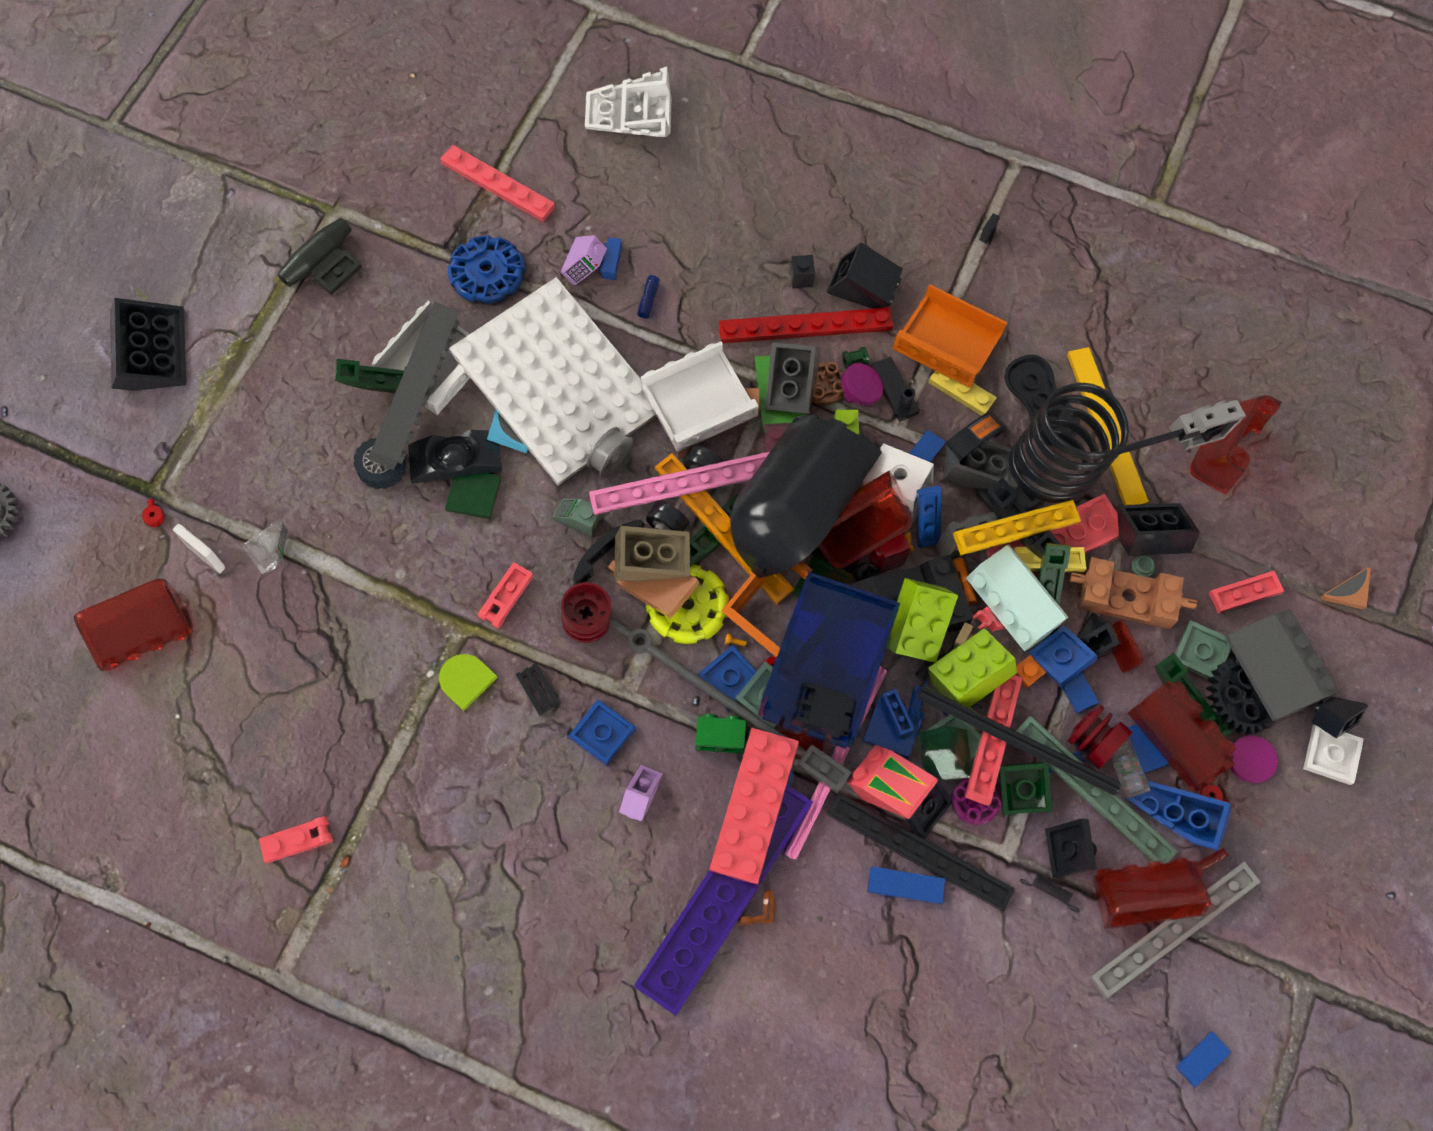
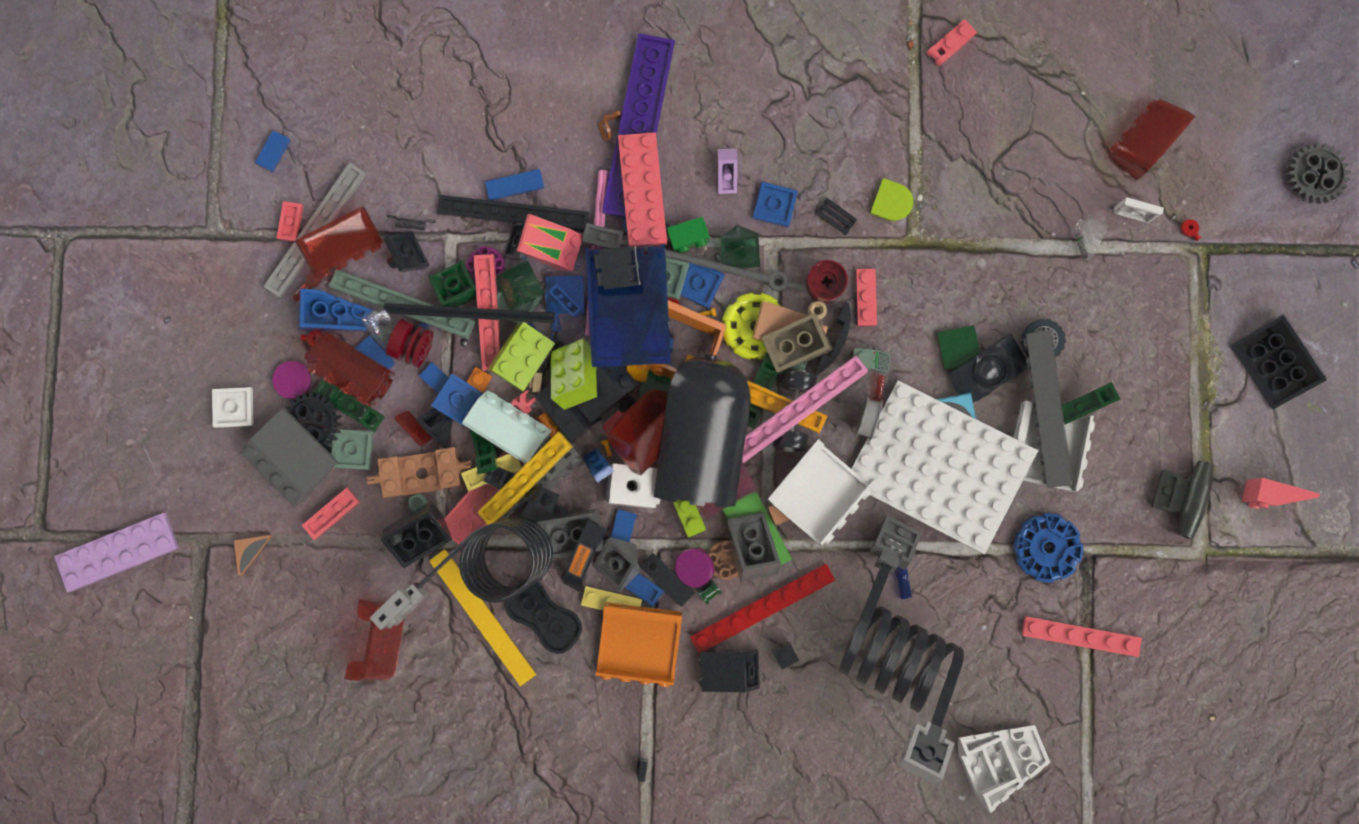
camera: 160 degrees right, 15 degrees up
coral plate [478,562,534,629] -> none
lavender slope [561,235,607,285] -> none
blue piece [600,237,622,280] -> none
black slope [1311,697,1368,739] -> none
none -> coral plate [276,201,304,242]
none -> dark grey slope [593,537,642,591]
none -> blue tile [625,574,664,607]
none -> clear green slope [719,225,760,269]
none -> tan plate [808,301,827,320]
none -> black piece [838,515,964,785]
none -> coral plate [856,269,877,326]
none -> clear red bar [871,375,886,409]
none -> coral slope [1242,478,1320,509]

